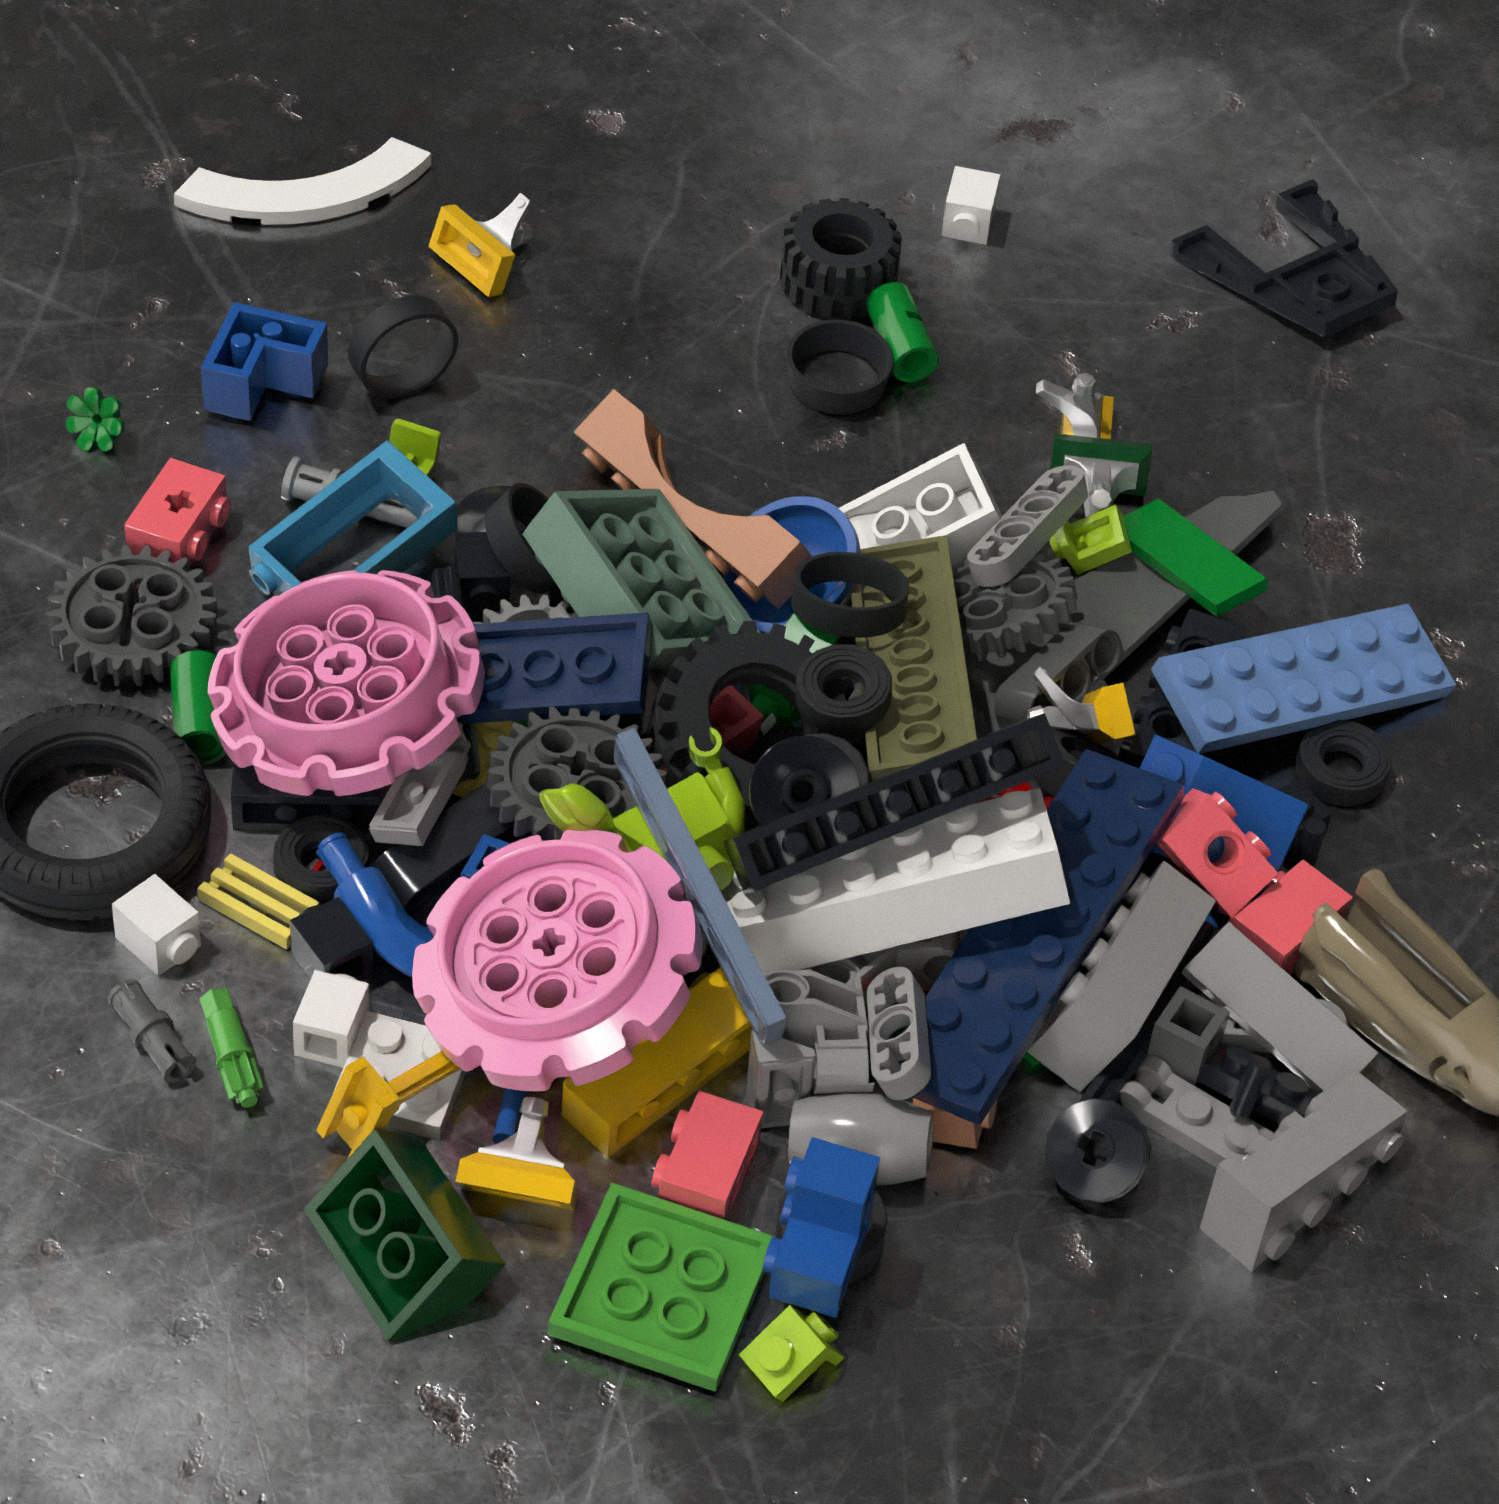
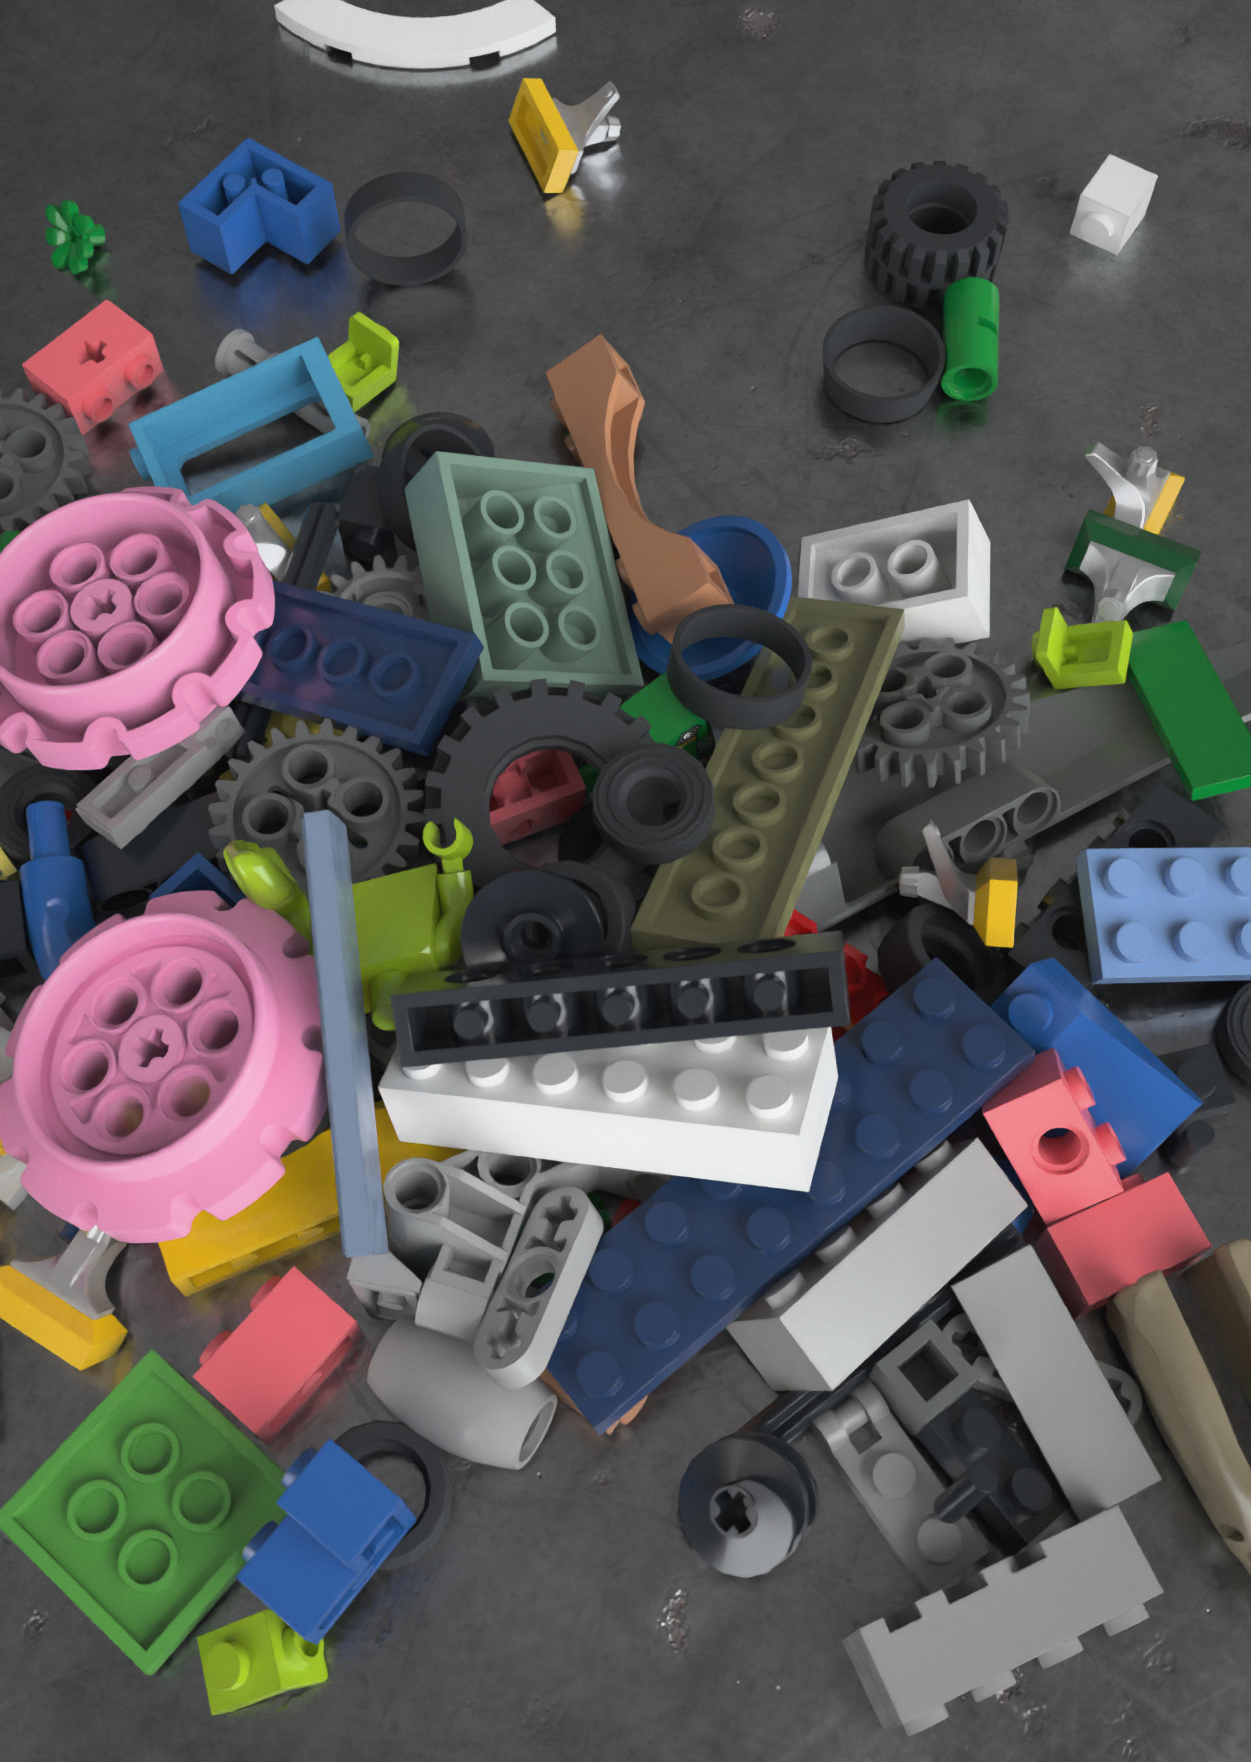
camera: 25 degrees right, 15 degrees up
light grey beam [967,465,1088,587] -> none

